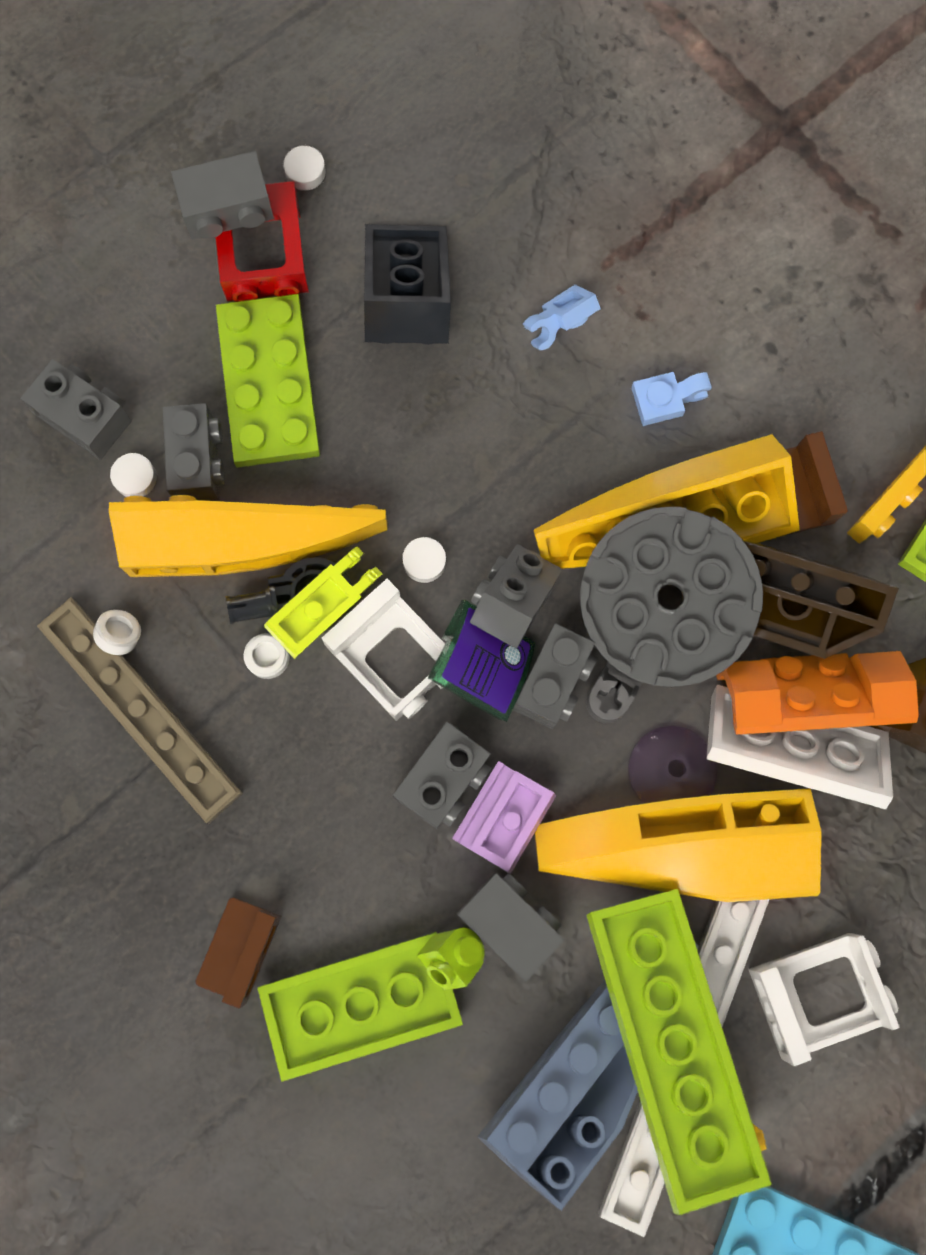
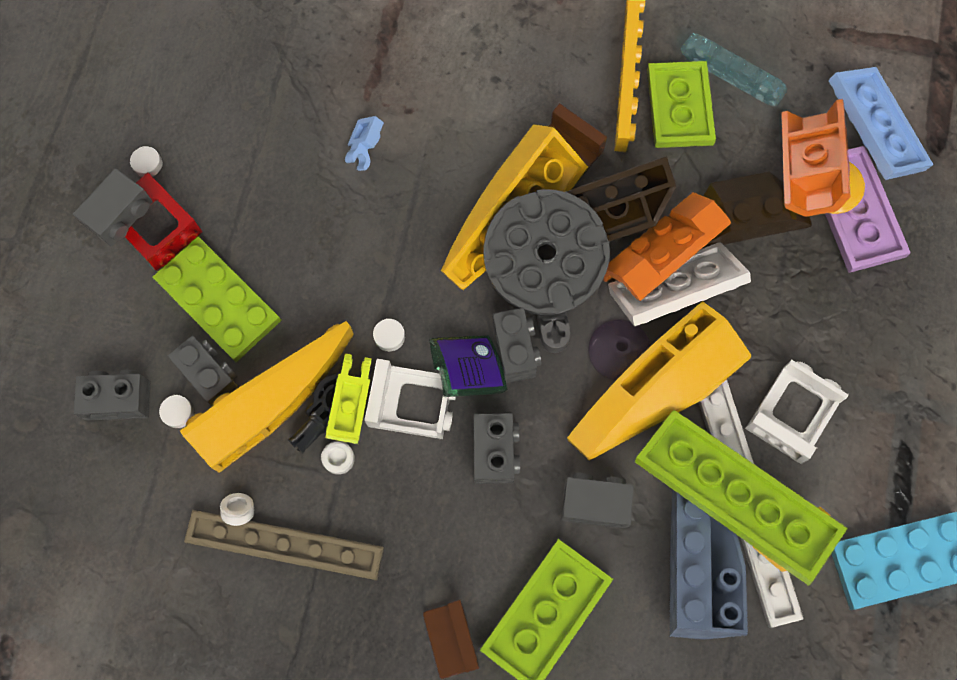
camera: 30 degrees left, 5 degrees down
black slope [364,224,451,345] -> none
lime plate [417,928,485,990] -> none
lavender plate [452,761,556,874] -> none
dark grey brick [470,544,563,649] -> none
light blue plate [631,372,712,426] -> none

